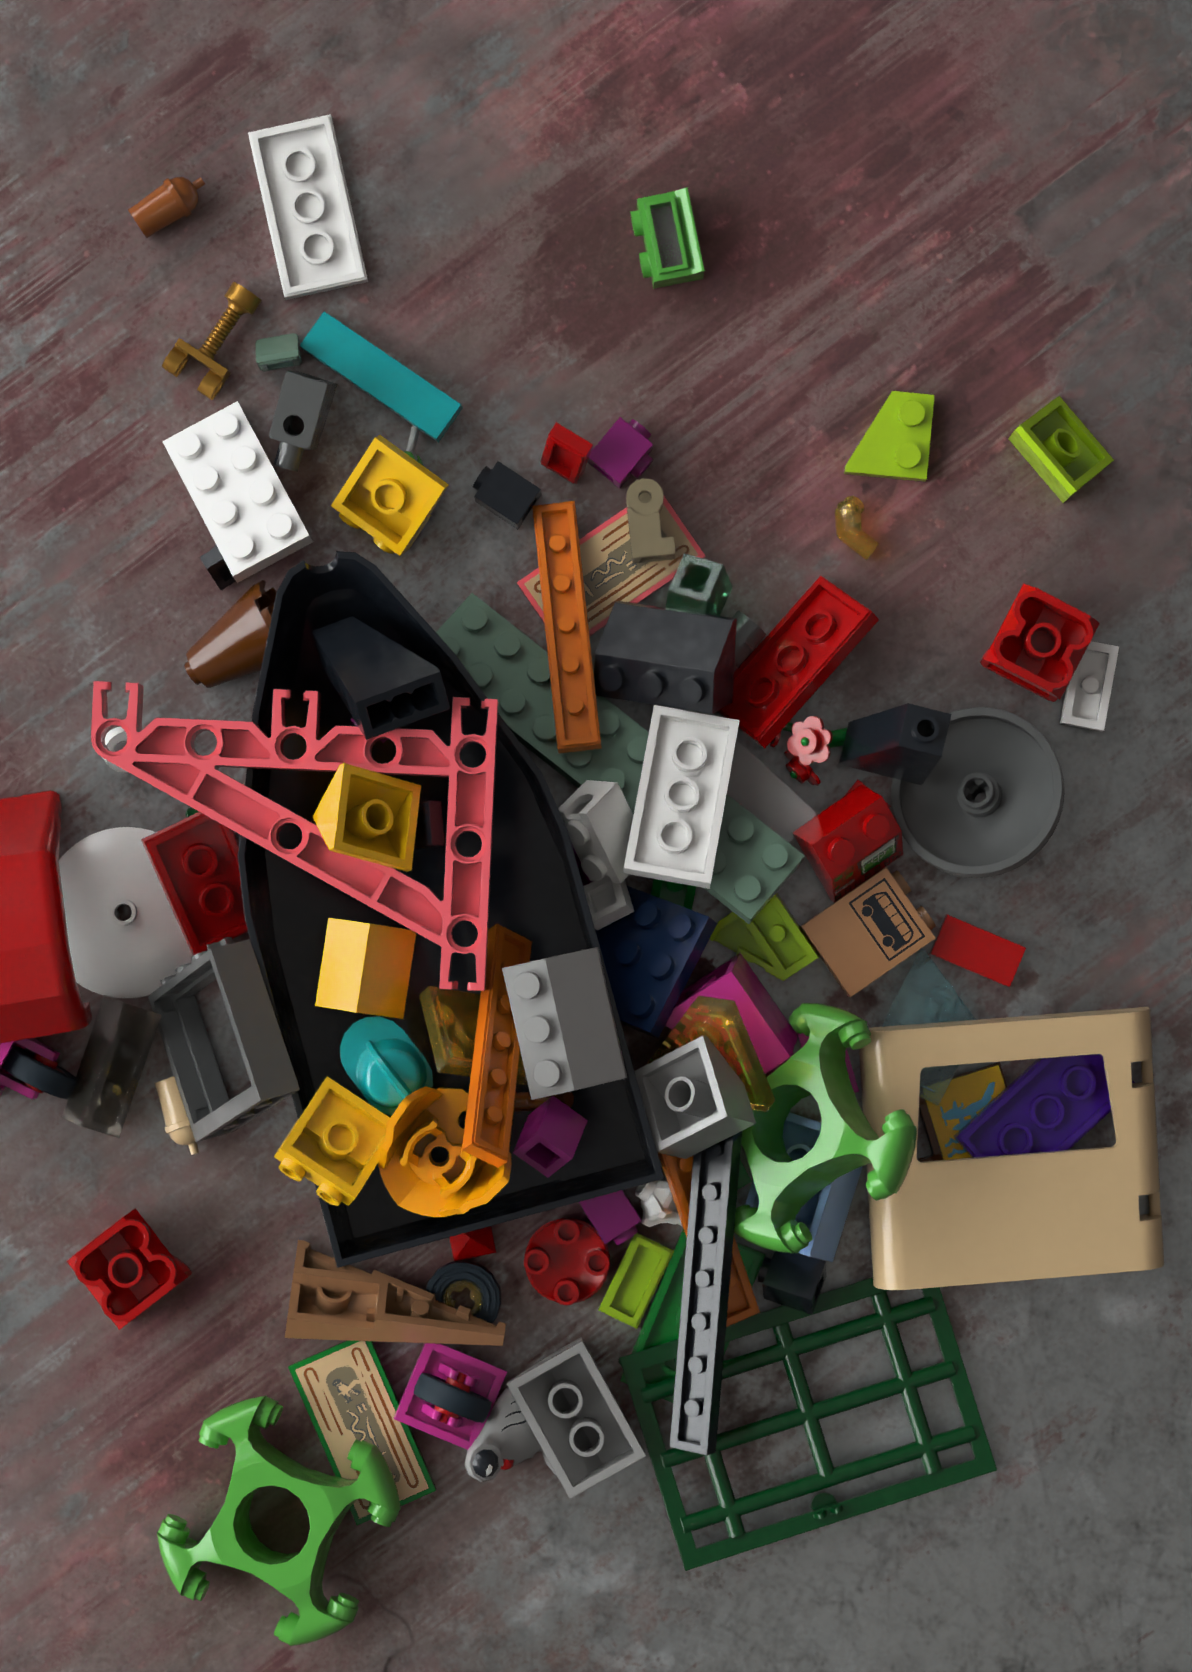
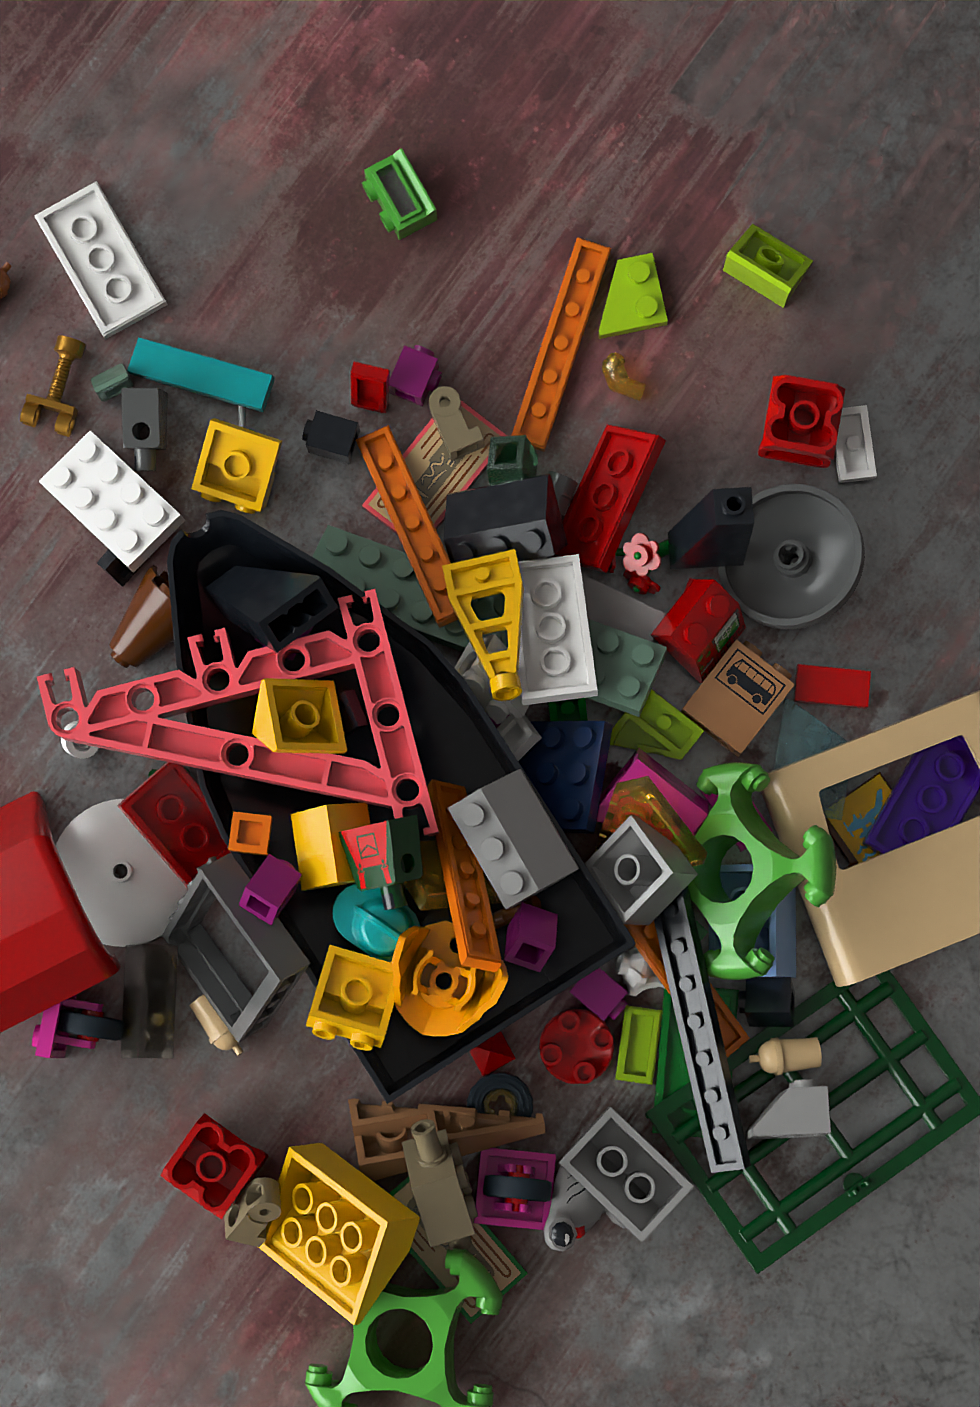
camera: 15 degrees left, 5 degrees down
none -> dark tan leg [224,1177,282,1247]
none -> orange plate [228,811,273,856]
none -> magenta brick [239,854,302,926]
none -> yellow slope [258,1143,420,1325]
none -> dark green torso [339,815,423,910]
none -> dark tan brick [402,1119,478,1250]
none -> yellow plate [442,549,524,701]
none -> orange tile [510,237,611,452]
none -> light grey slope [745,1079,831,1140]
none -> tan piece [749,1037,822,1076]

